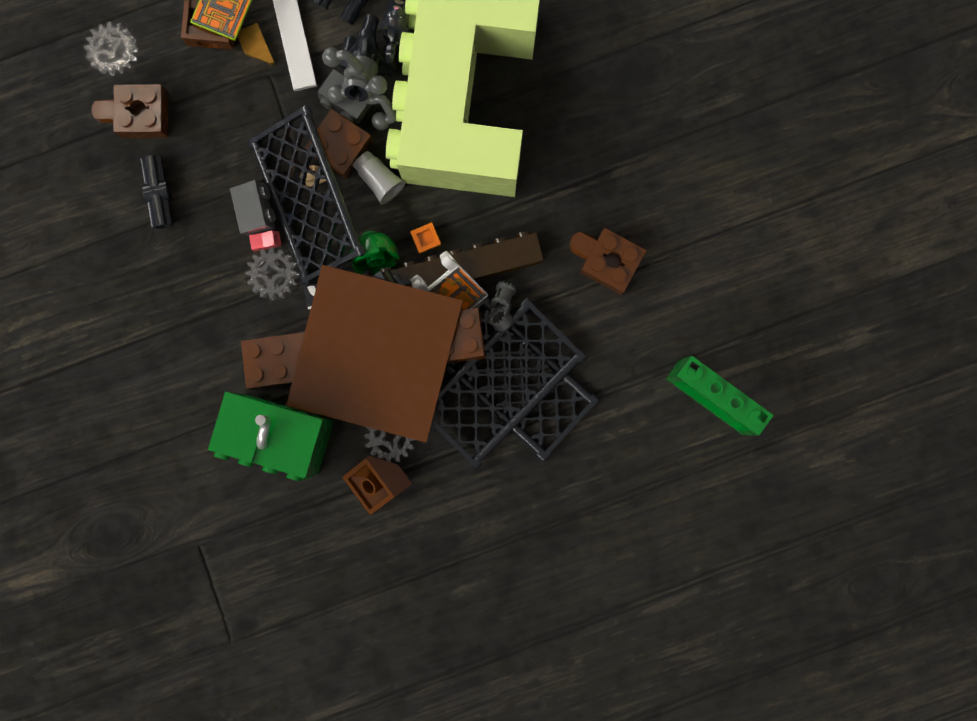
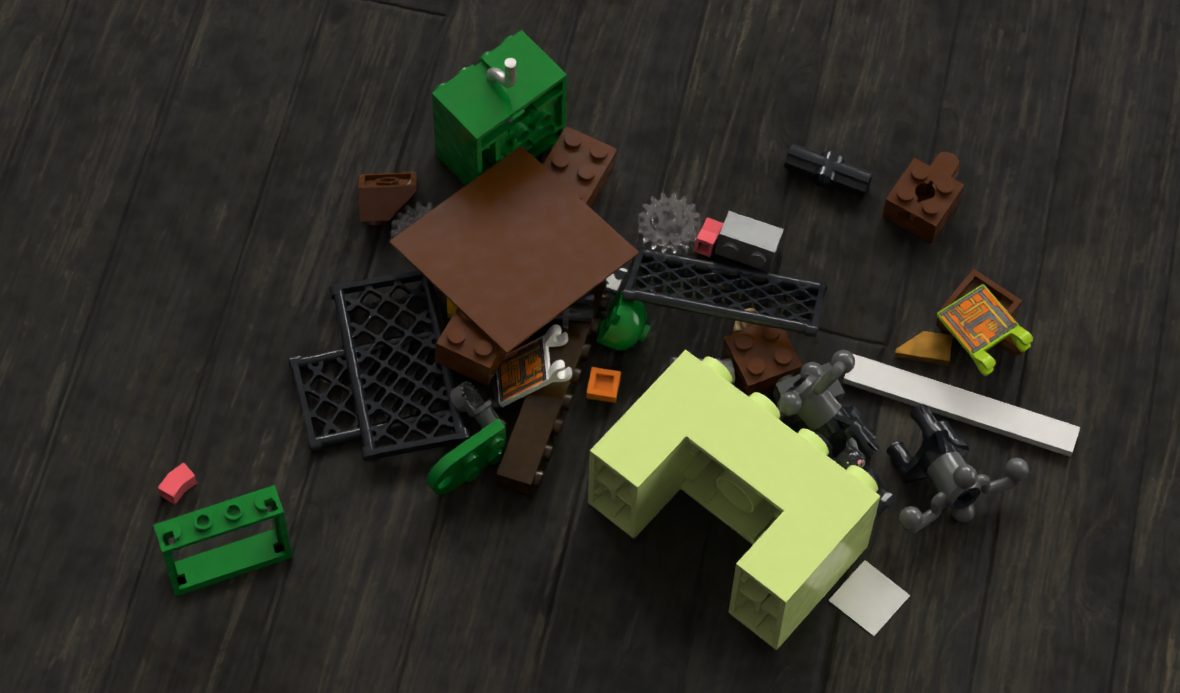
camera: 115 degrees right, 25 degrees down
clear gear [84,22,138,75] -> none
reddish brown brick [570,228,647,295] -> none
none -> coral piece [158,462,197,505]
none -> green plate [426,419,506,495]

